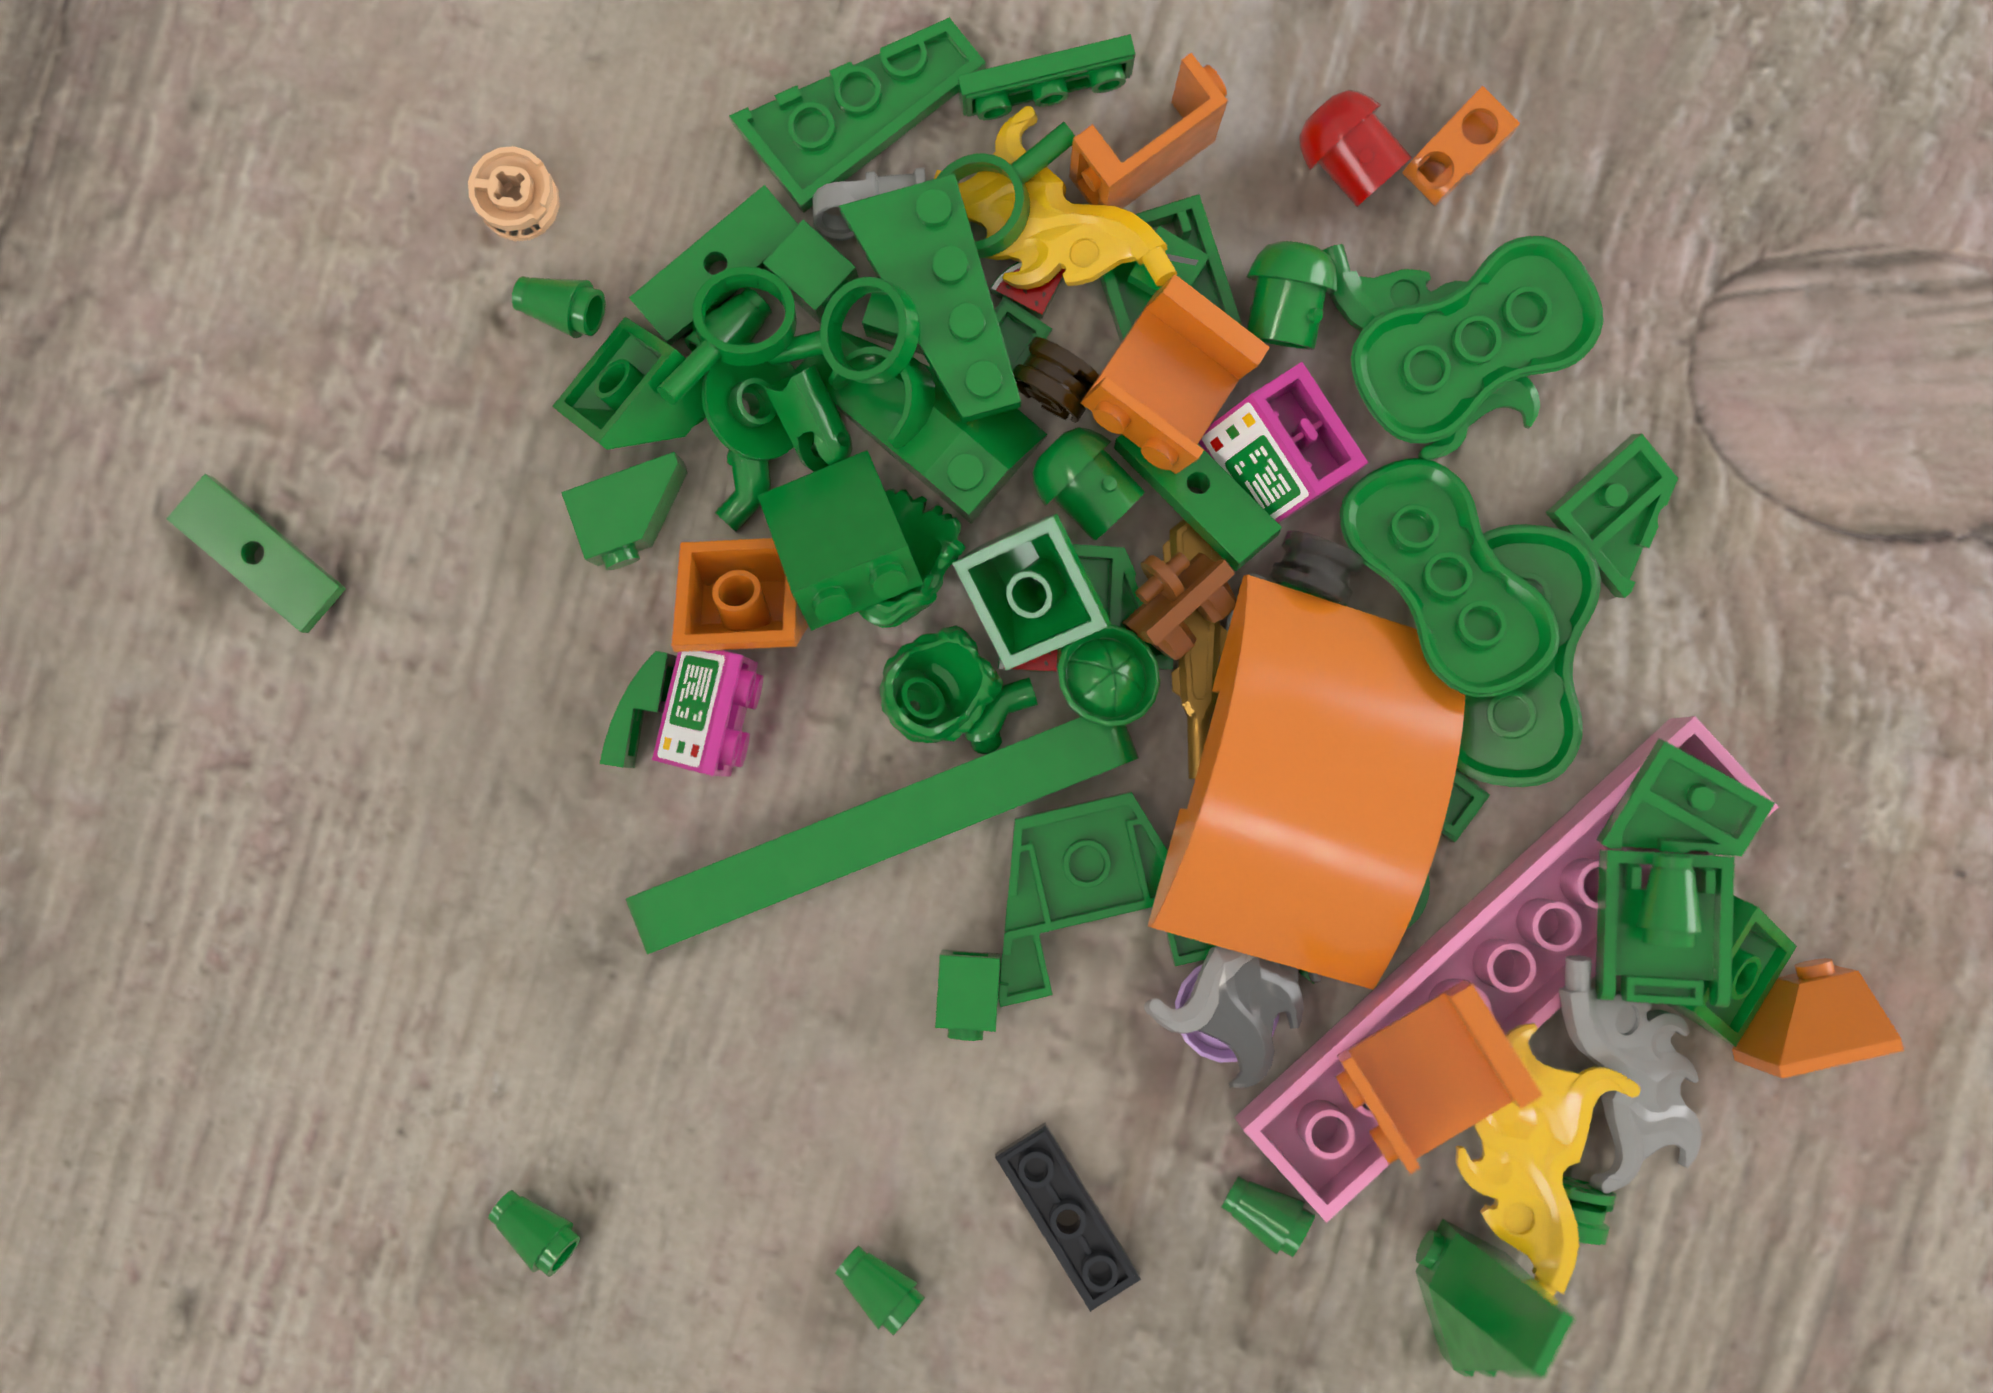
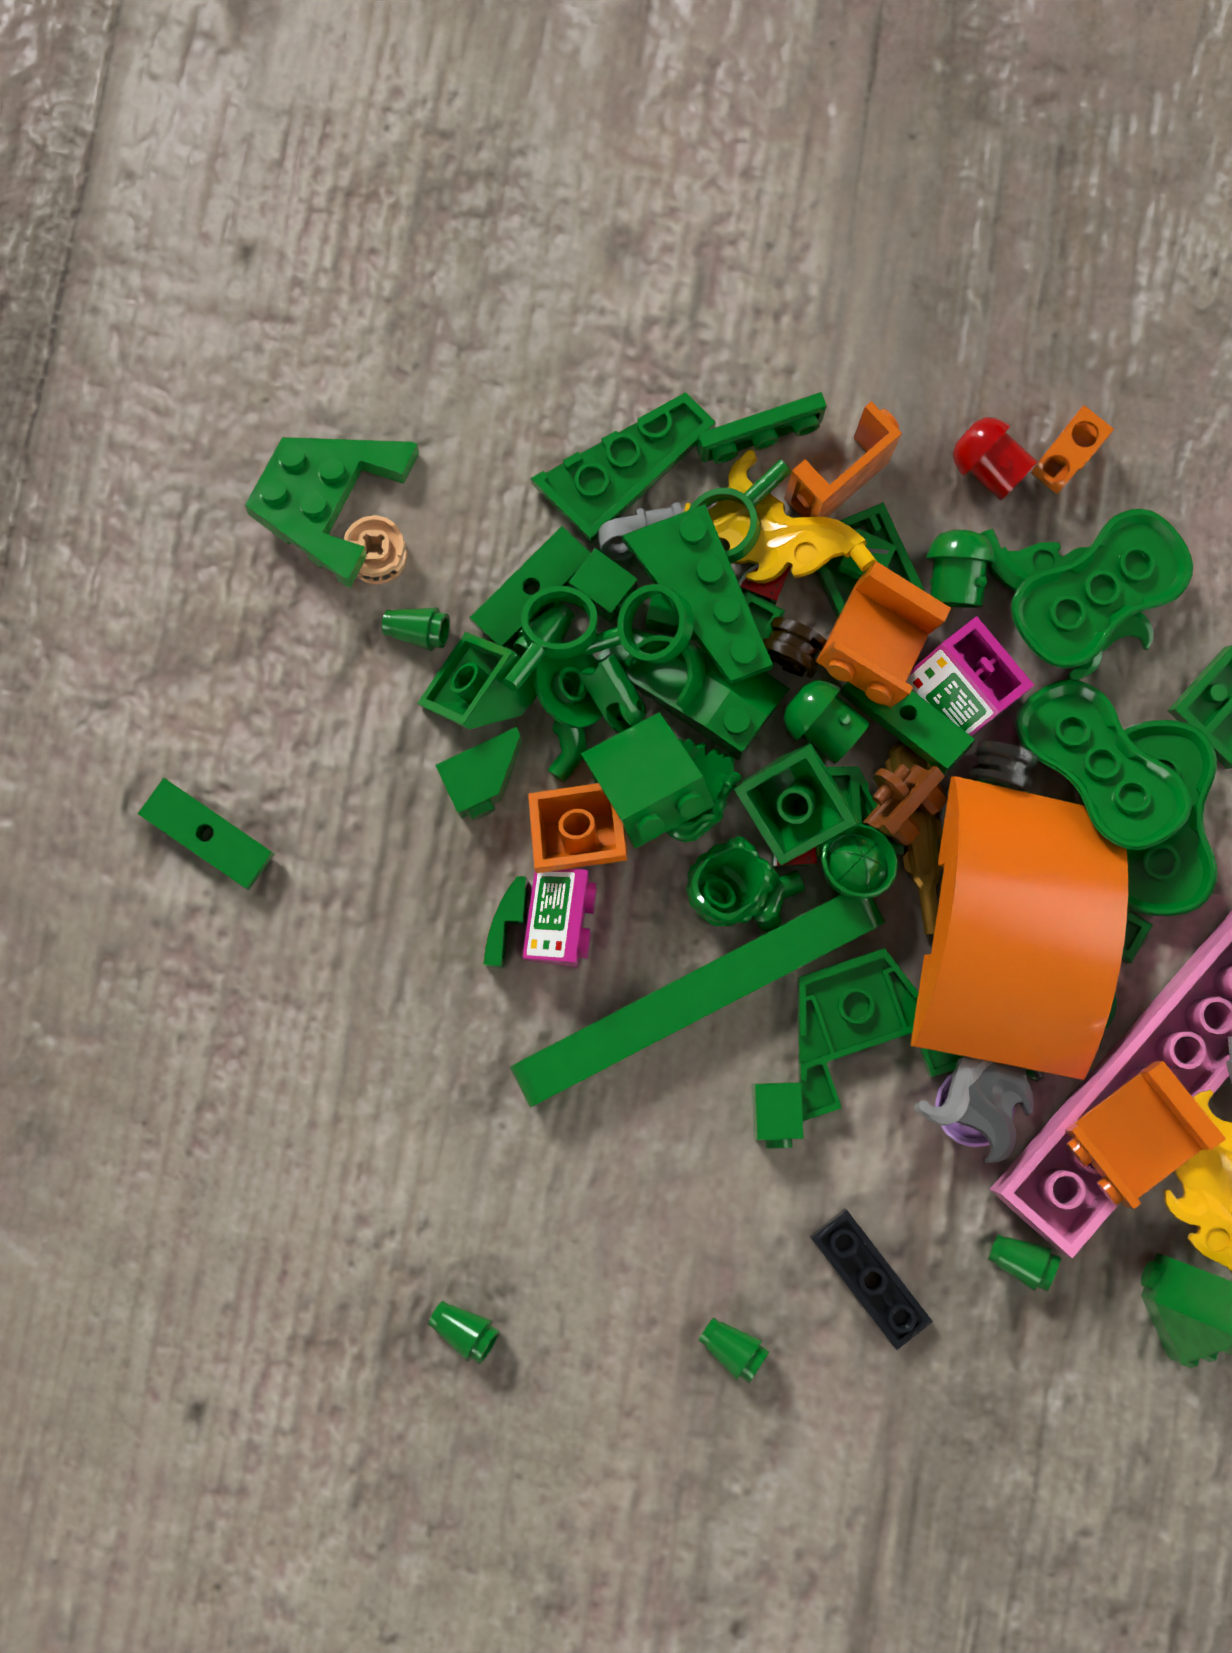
camera: 10 degrees left, 5 degrees down
none -> green wing [245,437,419,588]

